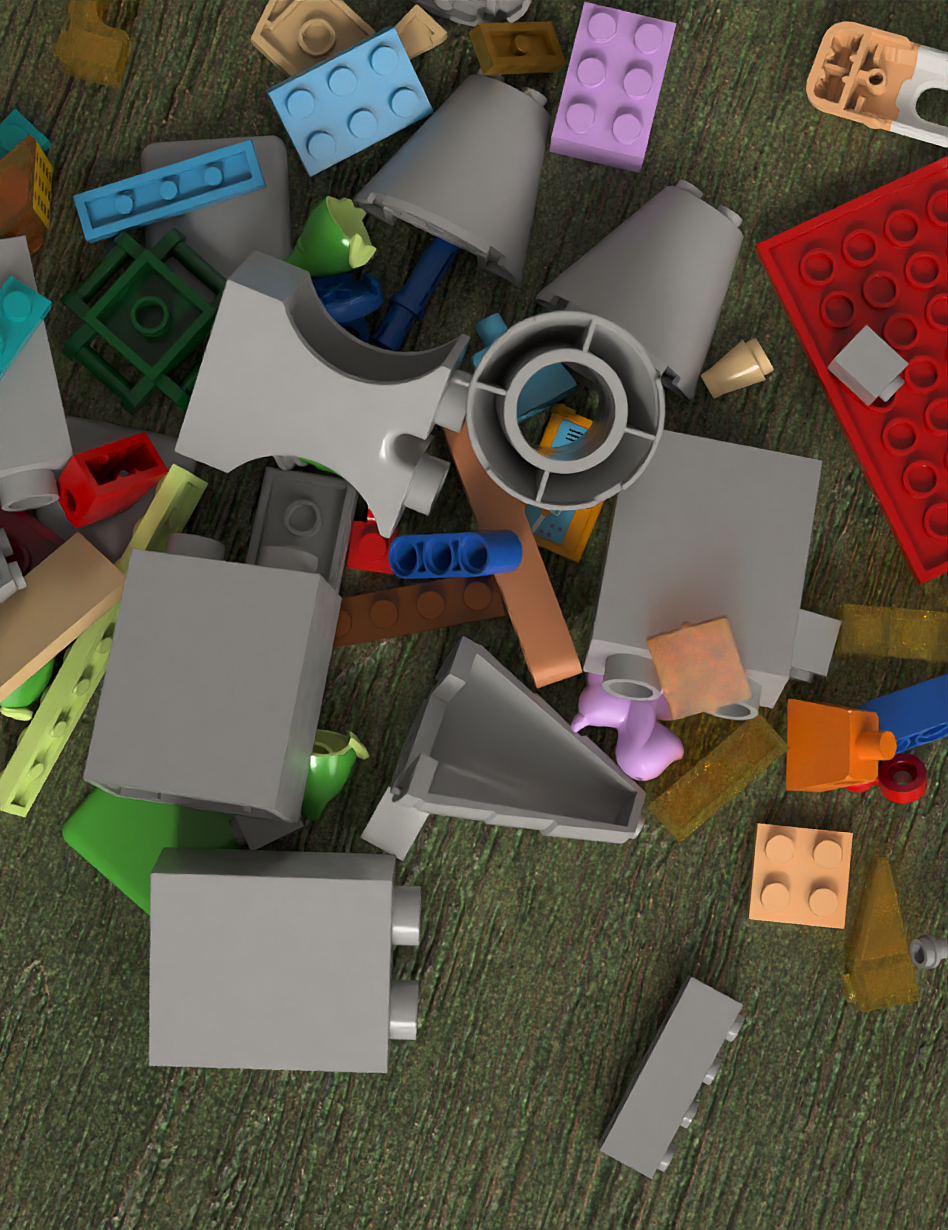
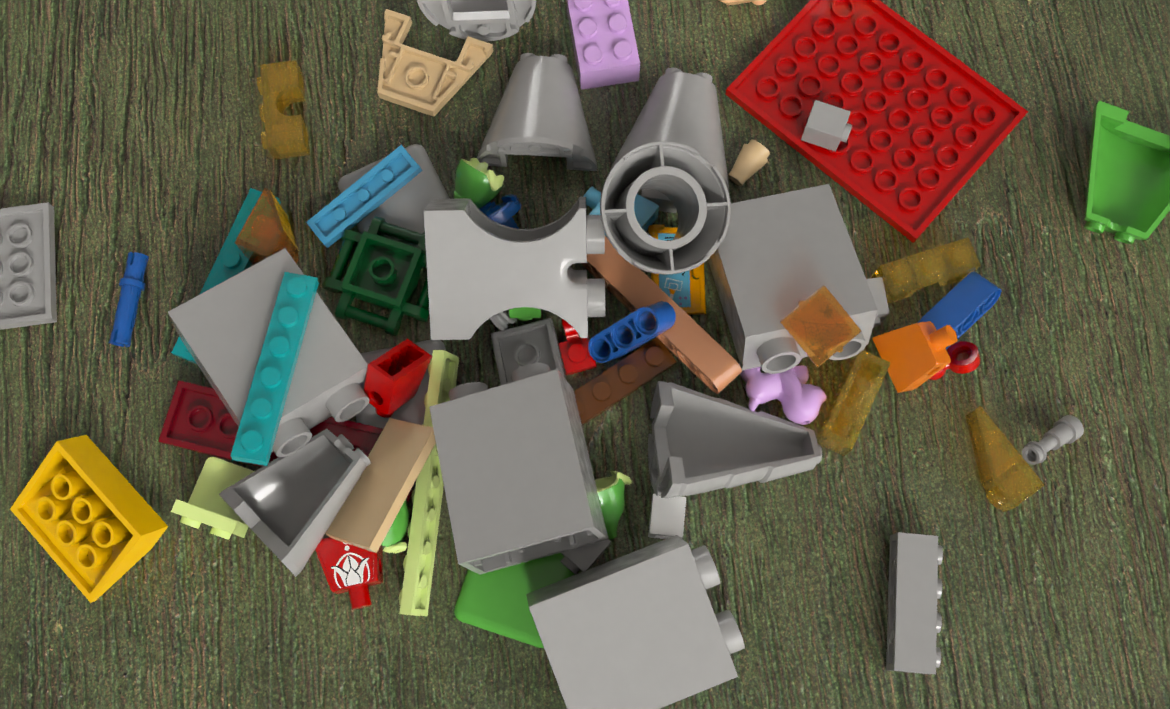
camera: 20 degrees left, 10 degrees down
dark azure plate [266,25,434,177] -> none
blue pin [370,236,461,352] -> none
pearl gold plate [469,21,566,75] -> none
light nougat plate [747,823,853,929] -> none

